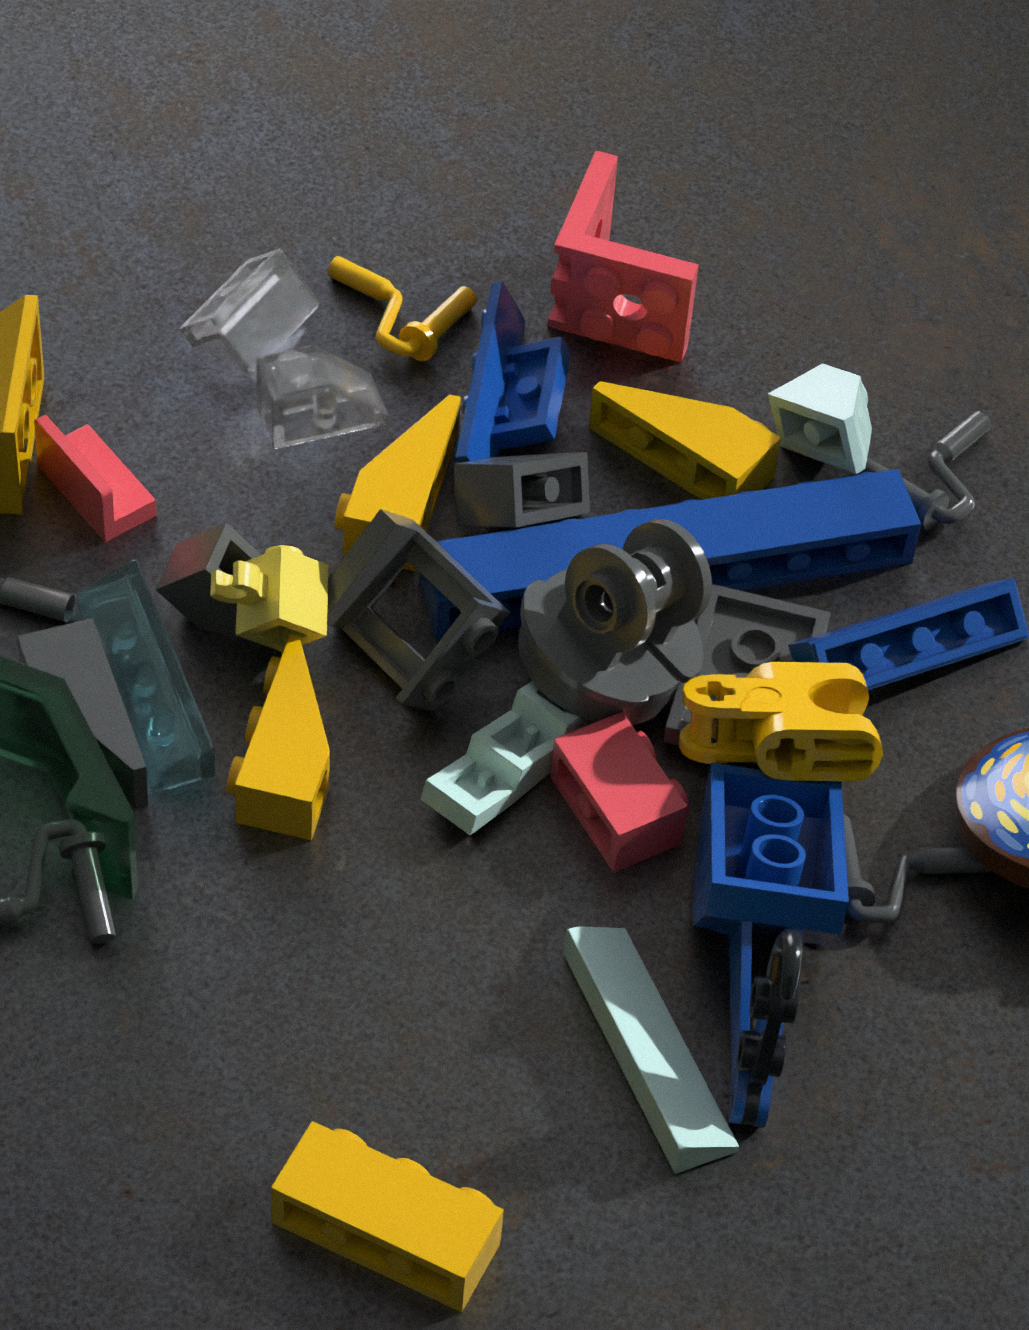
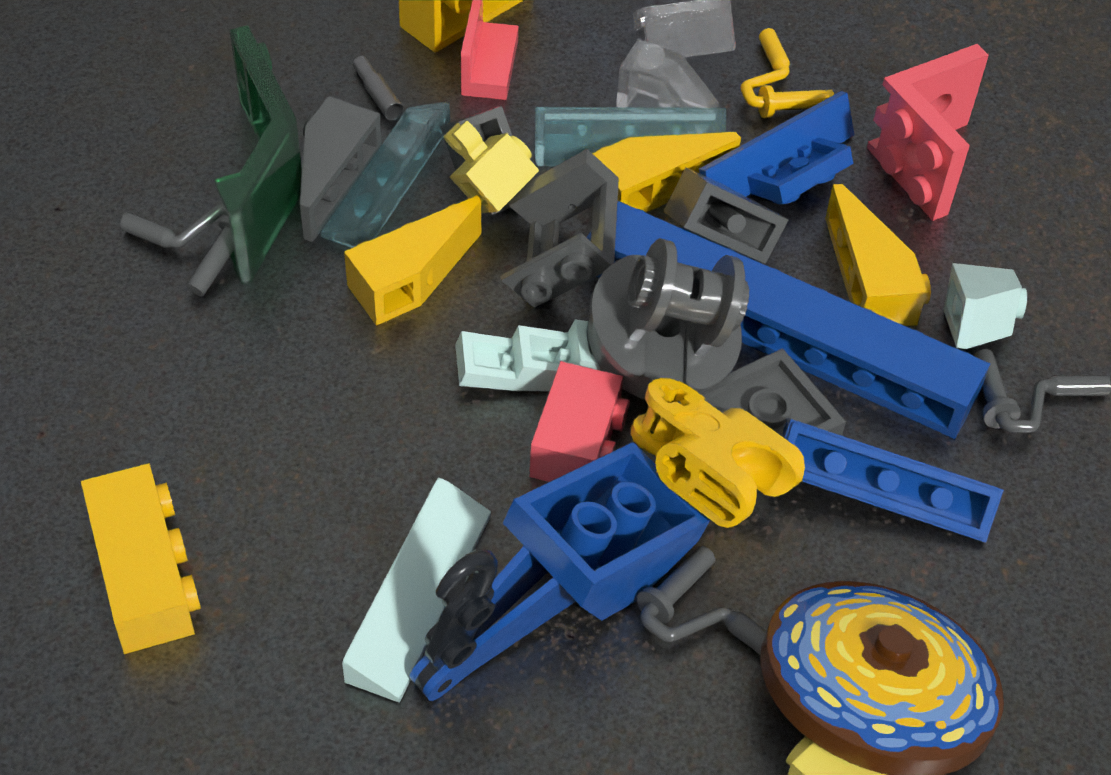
camera: 45 degrees right, 0 degrees up
none -> clear light blue slope [534,107,726,166]

